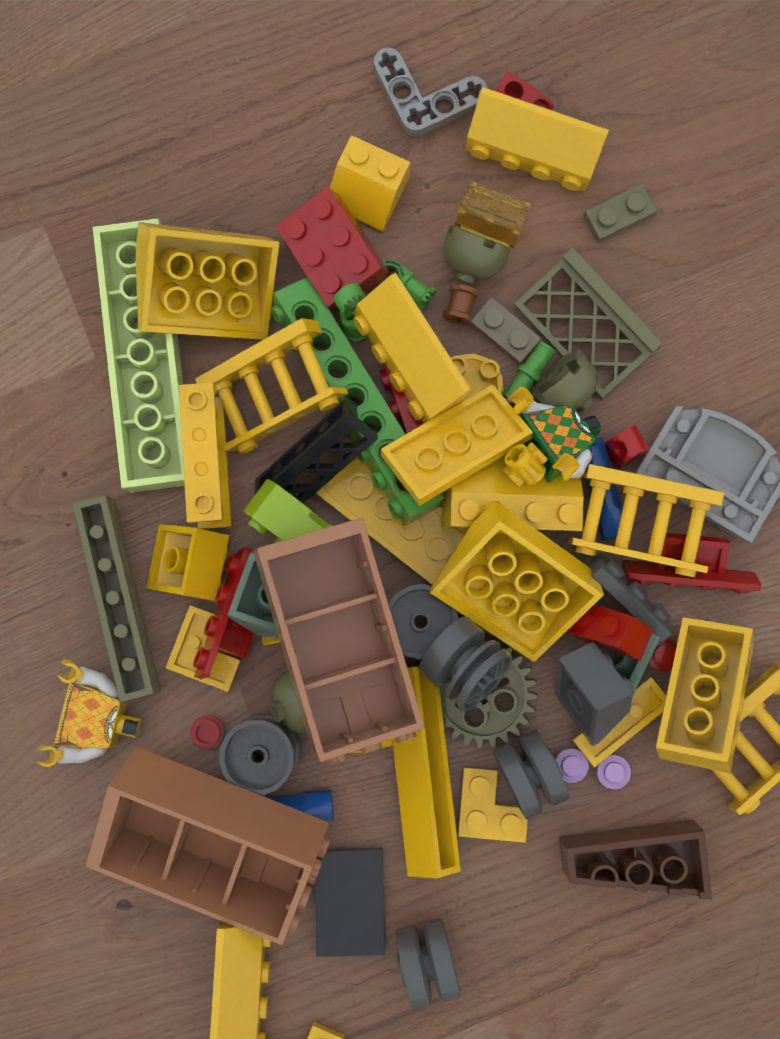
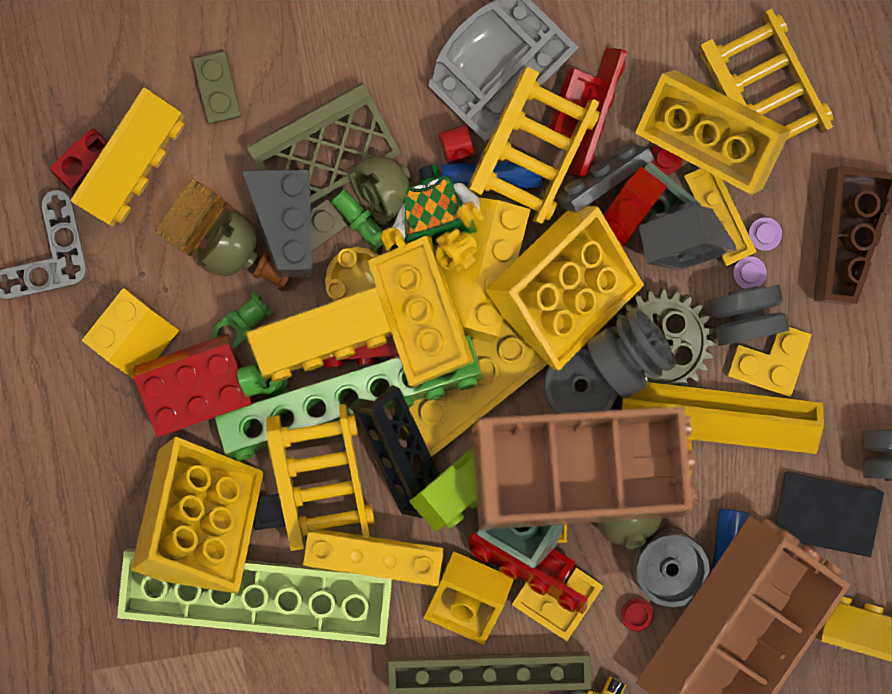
camera: 75 degrees left, 5 degrees up
none -> dark grey wedge [242,170,312,278]
none -> black tile [253,493,286,530]

